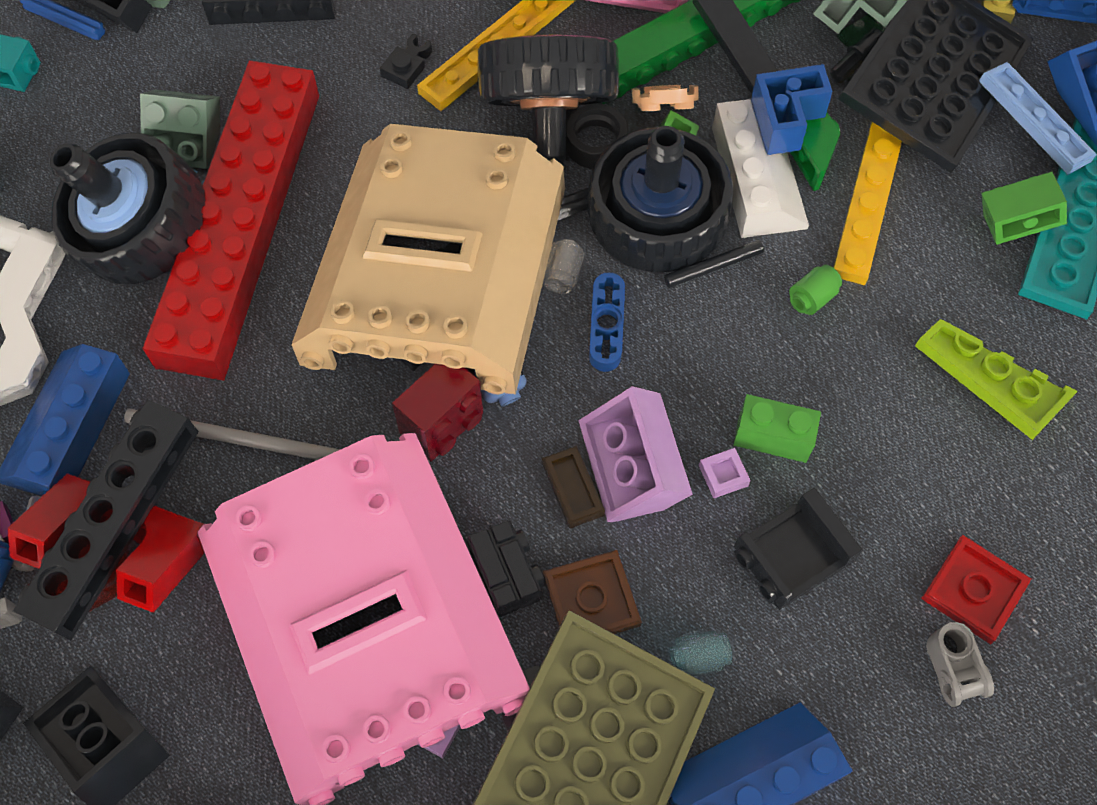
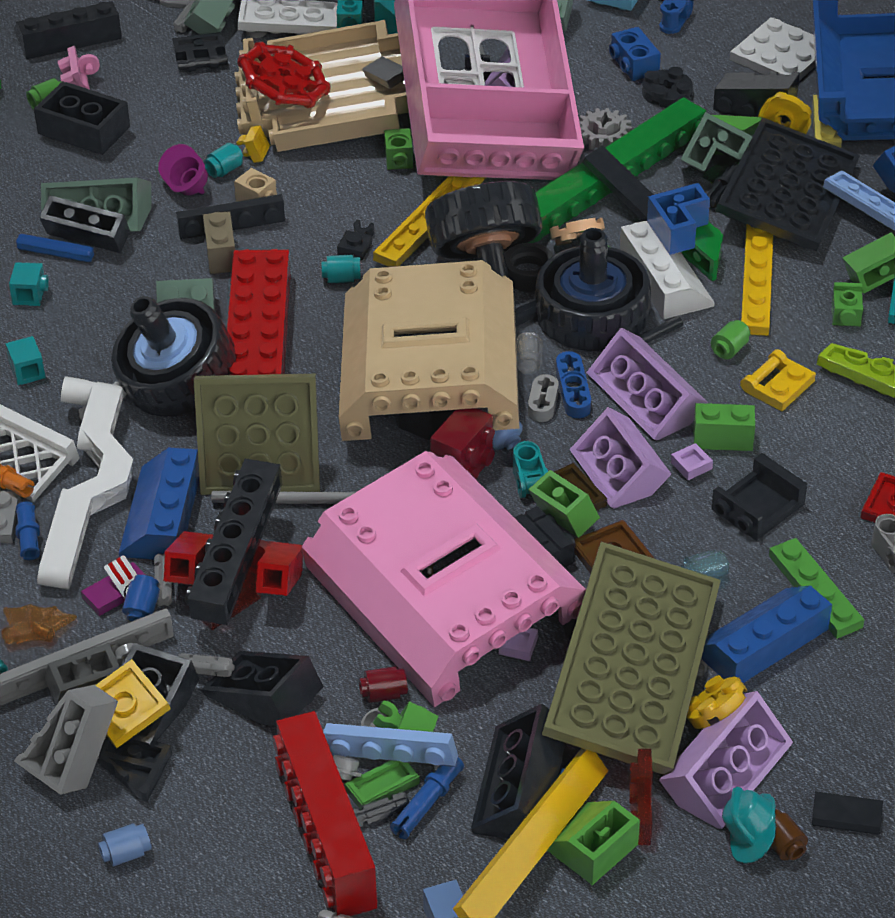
camera: 10 degrees left, 20 degrees down
none -> light grey axle [179,653,235,677]
none -> olive plate [194,373,320,495]
none -> dark tan brick [203,212,235,274]
none -> teal brick [321,255,361,283]
none -> dark red brick [359,666,408,703]
none -> teal piece [513,441,548,498]
none -> light grey beam [528,374,559,422]
none -> bright green brick [528,470,600,538]
none -> lavender slope [586,328,708,441]
none -> yellow plate [740,349,816,412]
none -> bright green plate [769,538,864,639]
none -> bright green brick [831,282,863,326]

